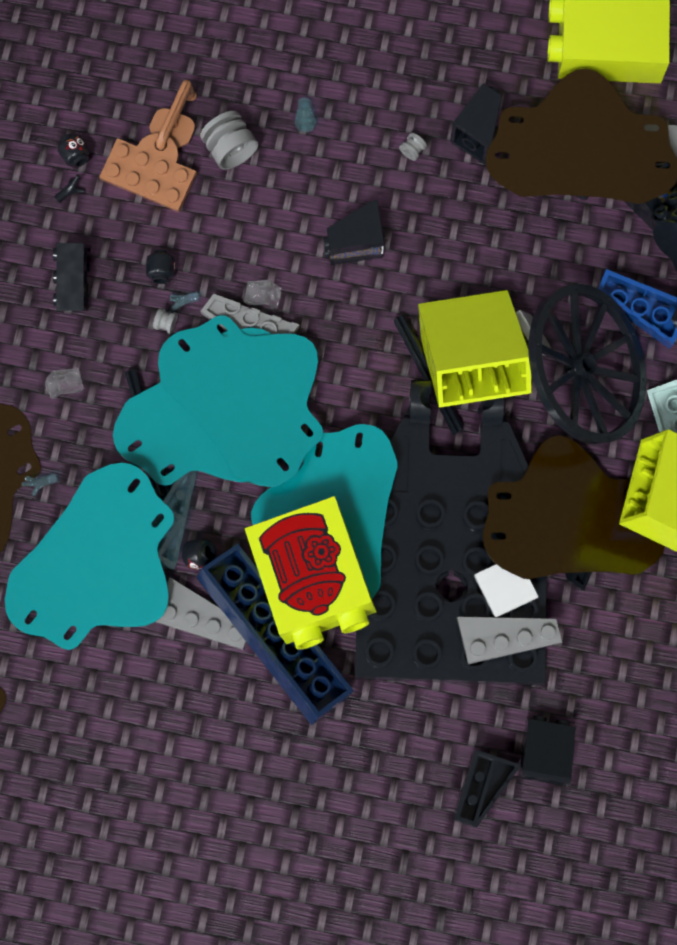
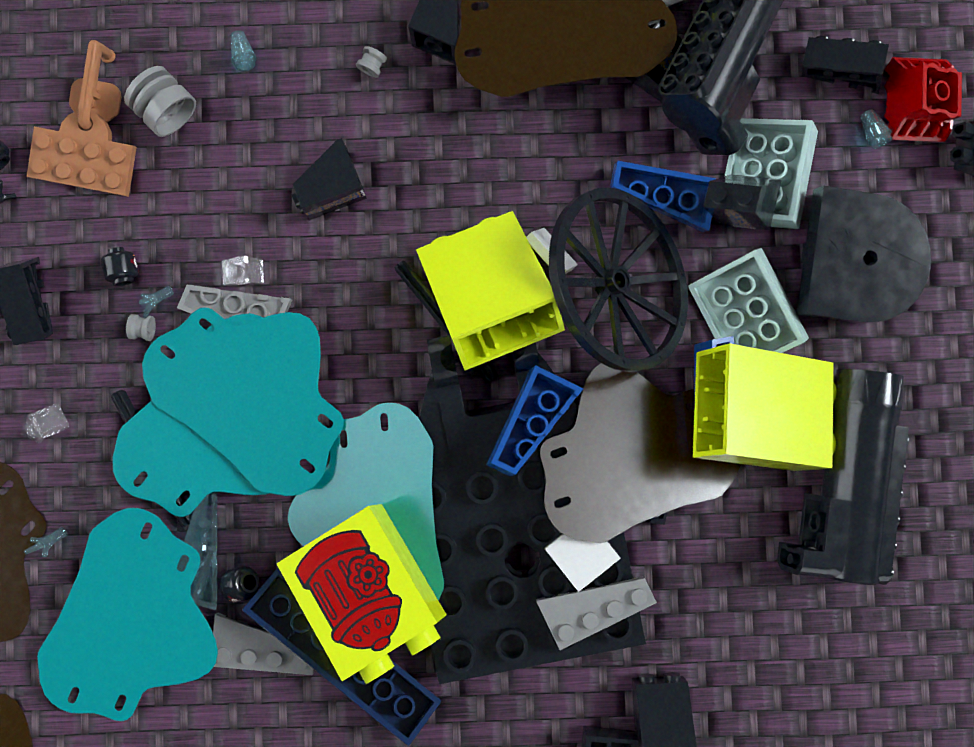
camera: 15 degrees left, 10 degrees up
none -> blue wedge [486,365,583,476]

